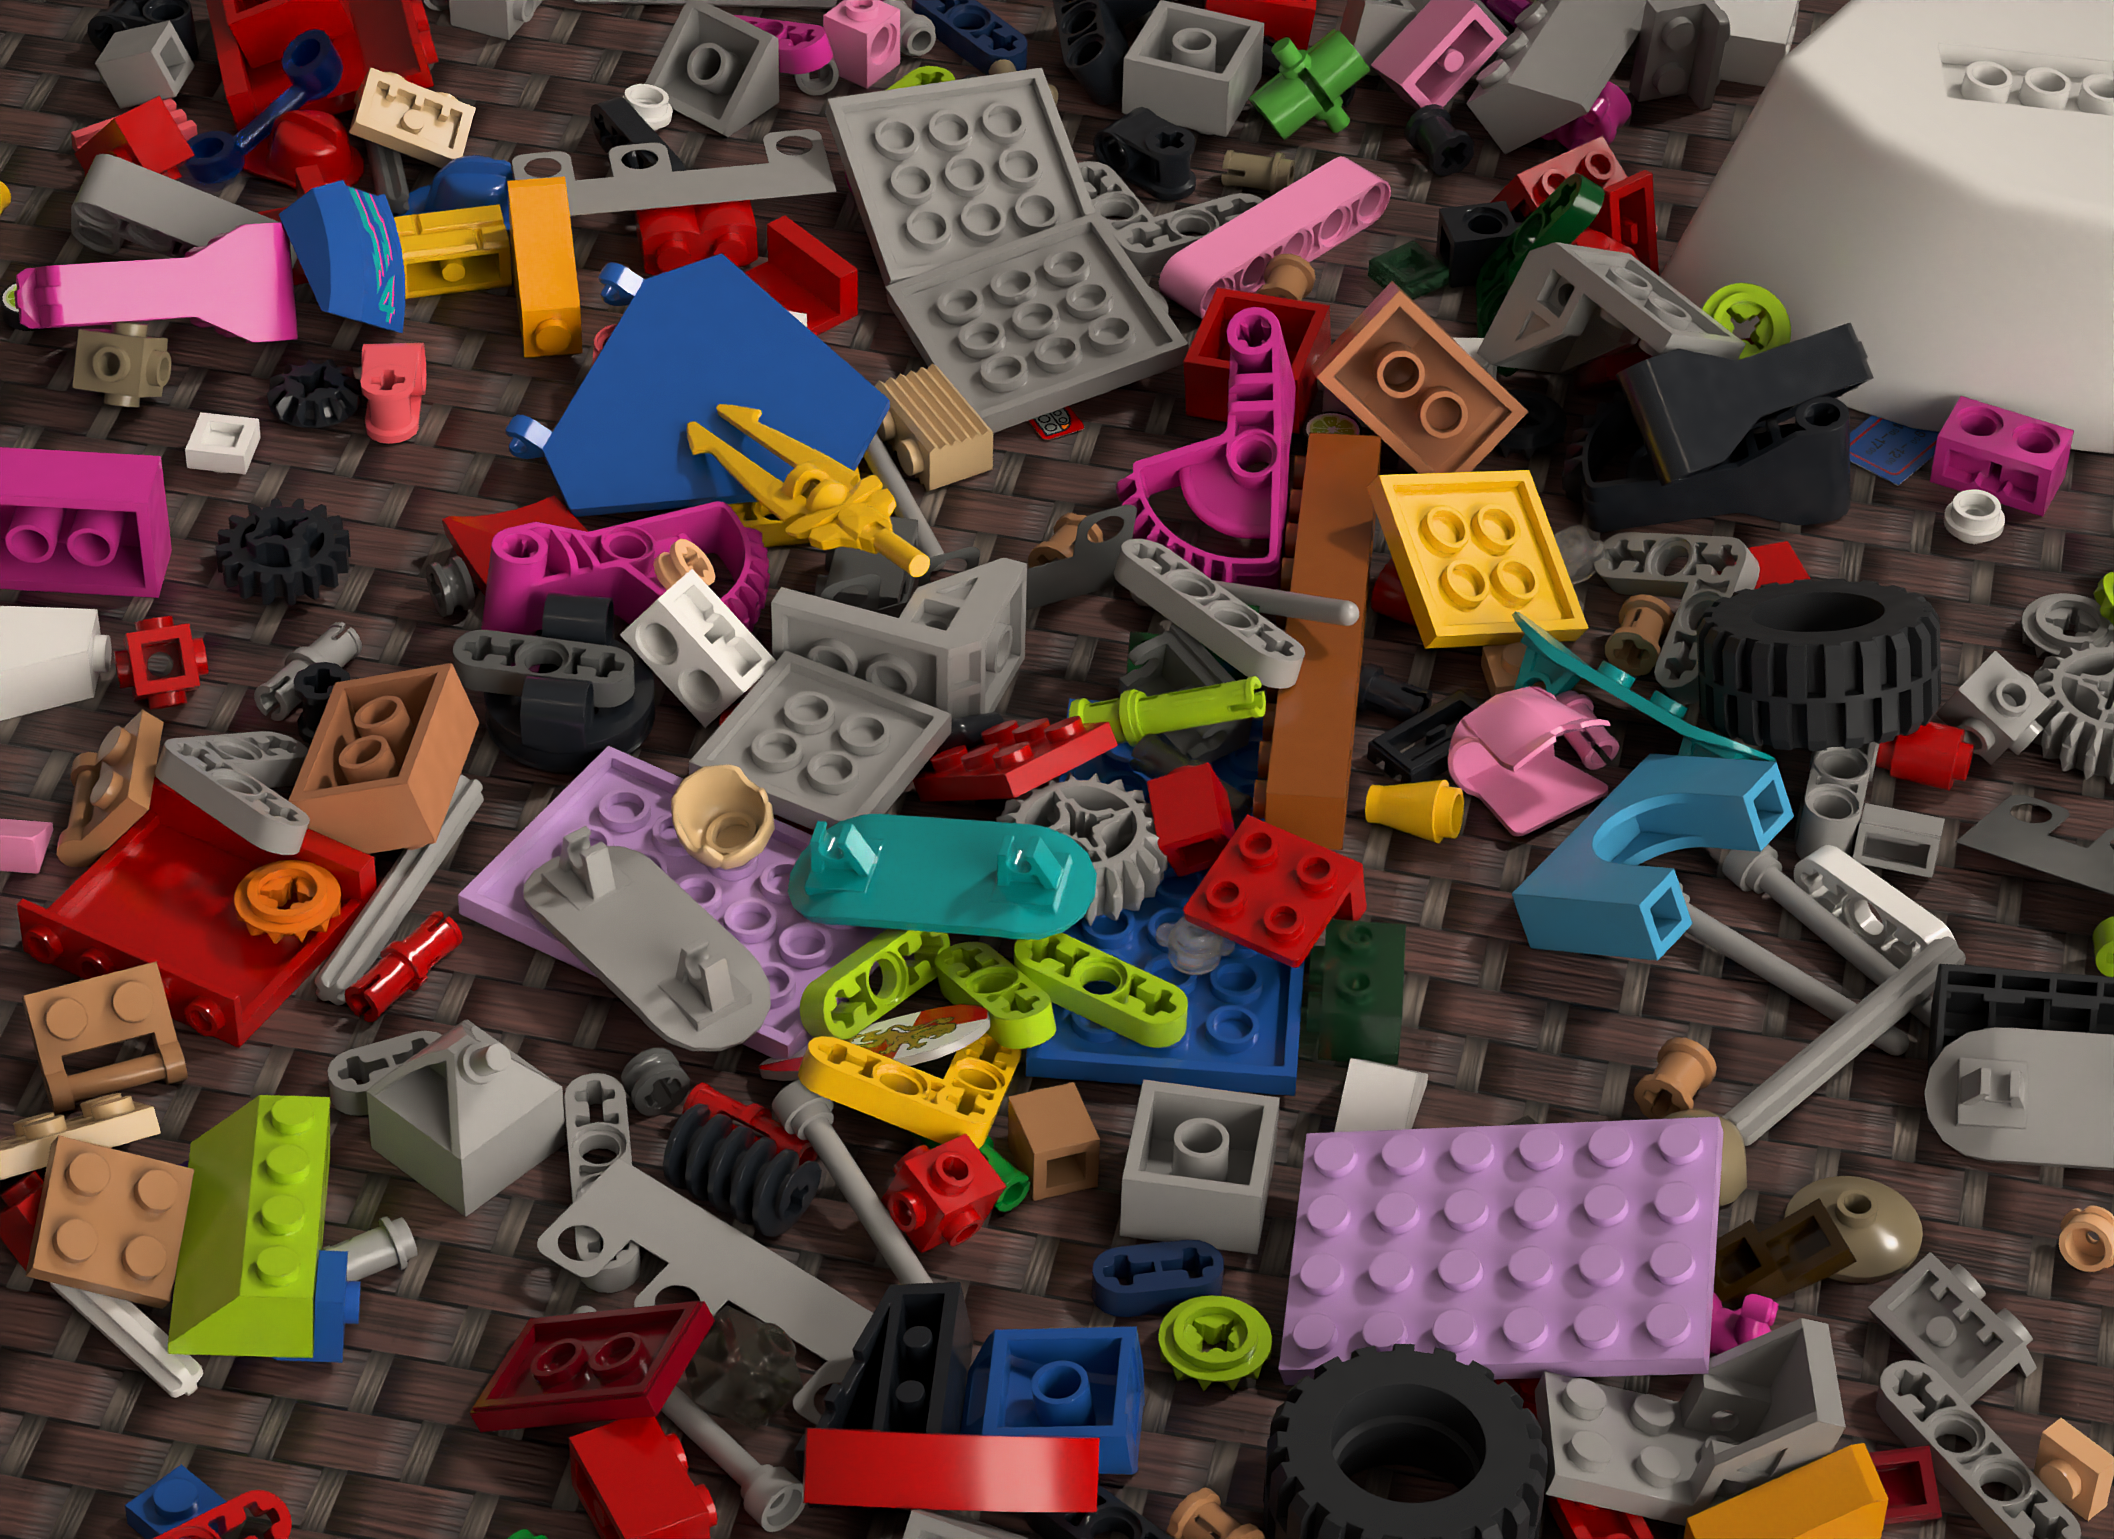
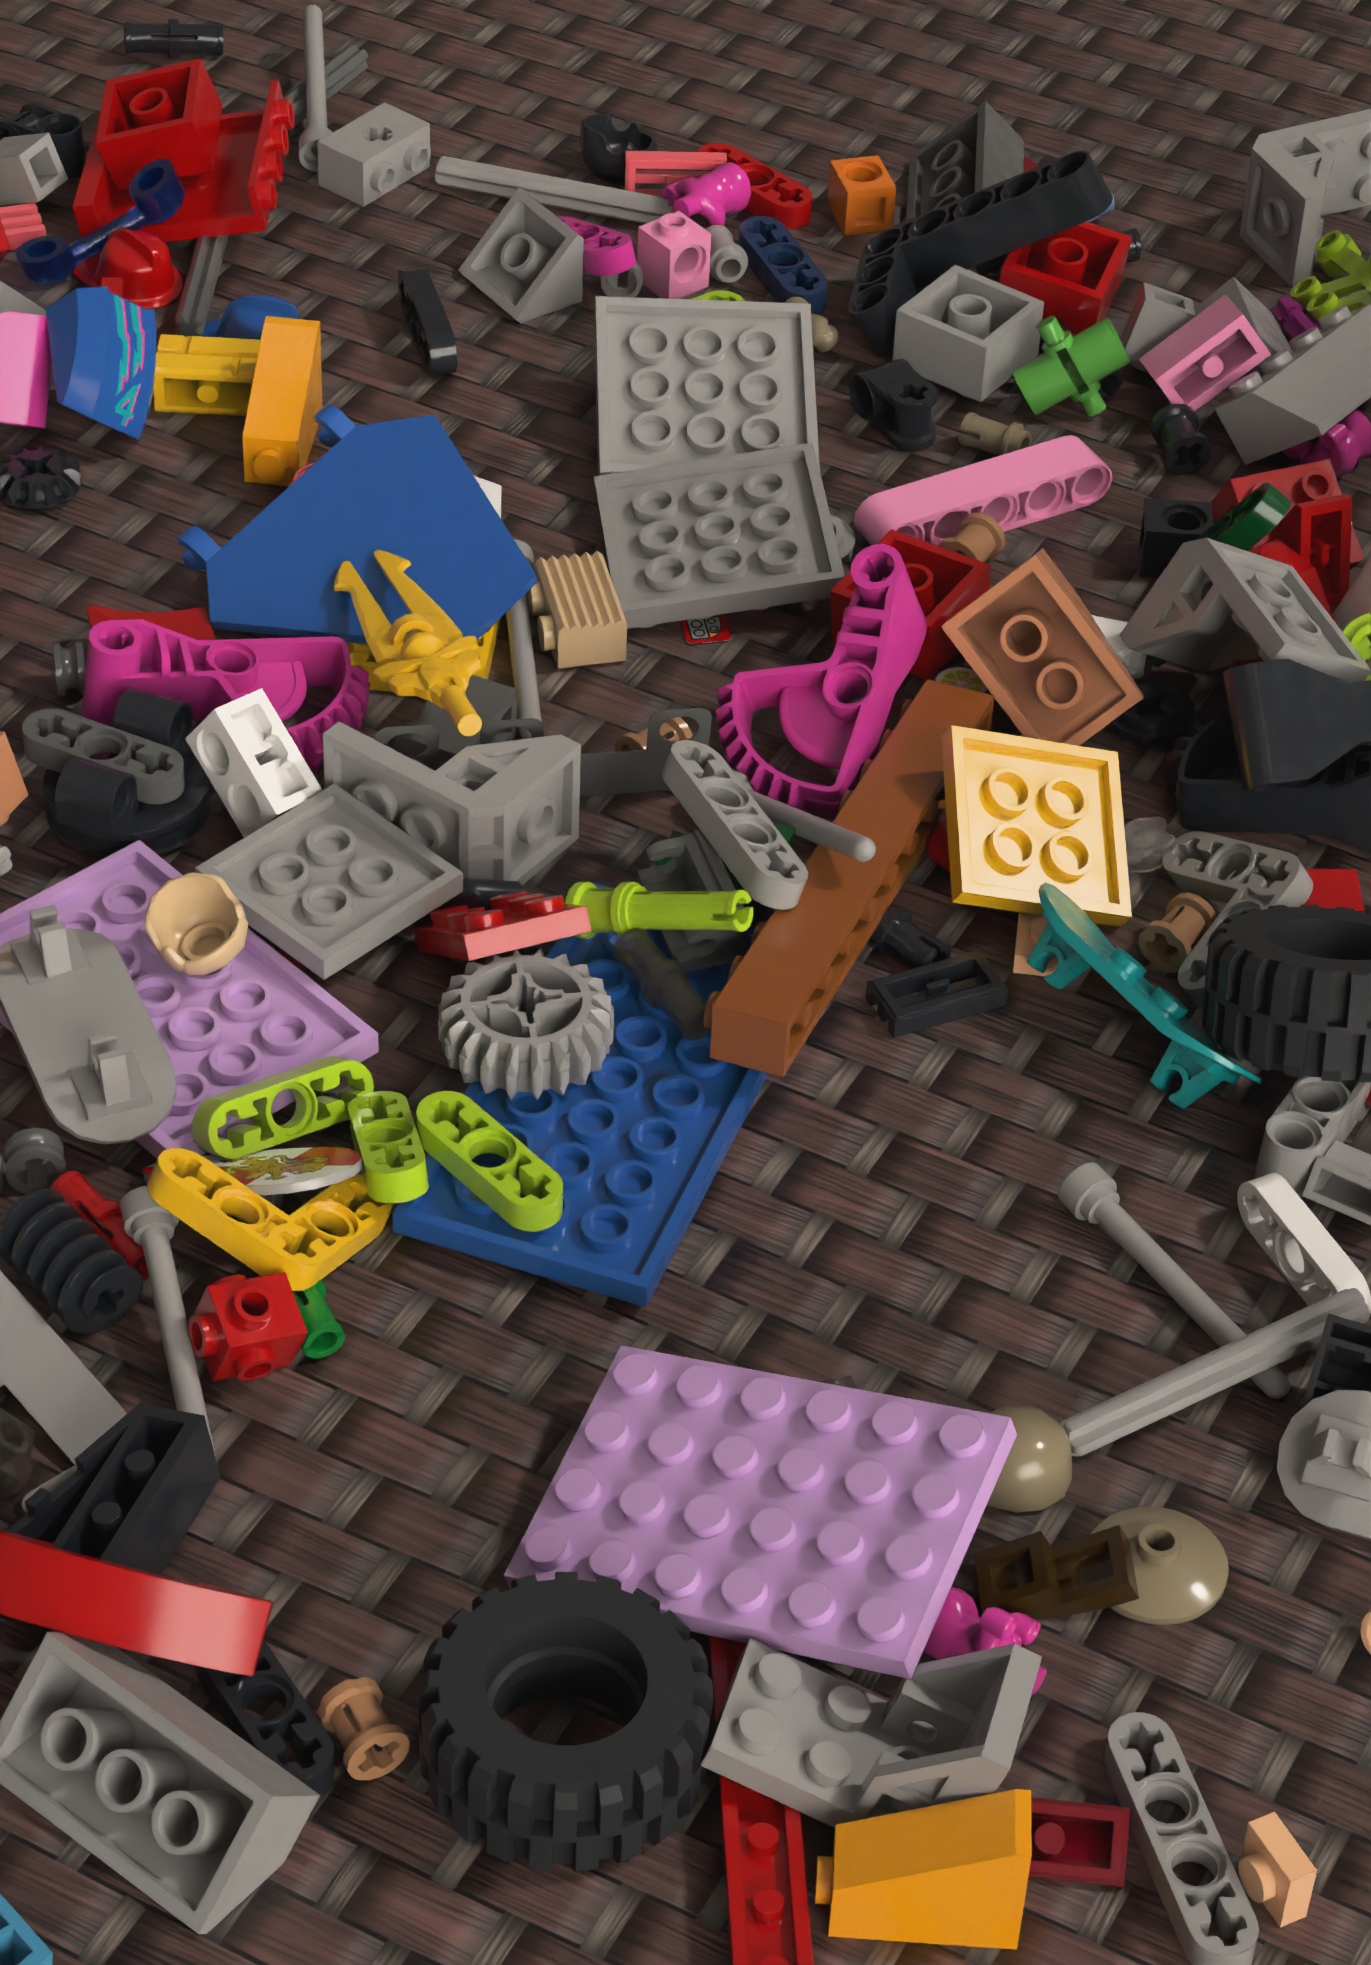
camera: 15 degrees right, 0 degrees up
tan bracket [349,67,476,168] -> none
coral piece [360,343,427,444] -> none
light grey piece [512,129,836,216] -> none
white plate [623,84,673,131] -> none
red brick [635,200,758,275] -> none
light nougat bush [653,539,715,590] -> none
red panel [744,215,858,336] -> none
teal piece [787,814,1097,940] -> none
blue slope [960,1326,1145,1475] -> none
medium nougat brick [1008,1082,1100,1201] -> none
light grey beam [1078,161,1264,276] -> none
dark blue beam [1091,1240,1224,1317] -> none
light grey brick [1120,1080,1280,1254] -> none
red brick [1147,762,1235,877] -> none
clear plate [1156,917,1235,975] -> none
lime gear [1158,1295,1272,1391] -> none
red bracket [1183,814,1367,968] -> none
clear green brick [1306,919,1406,1065] -> none
white slope [1334,1058,1428,1132] -> none
yellow cone [1365,780,1464,843] -> none
clear green tile [1368,240,1449,300] -> none
bright pink piece [1448,686,1610,836] -> none
dark azure arch [1512,754,1794,961] -> none
bright pink pin [1555,690,1619,770] -> none
medium nougat bush [1634,1037,1717,1119] -> none
light grey piece [1722,844,1933,1029] -> none
light grey bracket [1868,1252,2037,1406] -> none

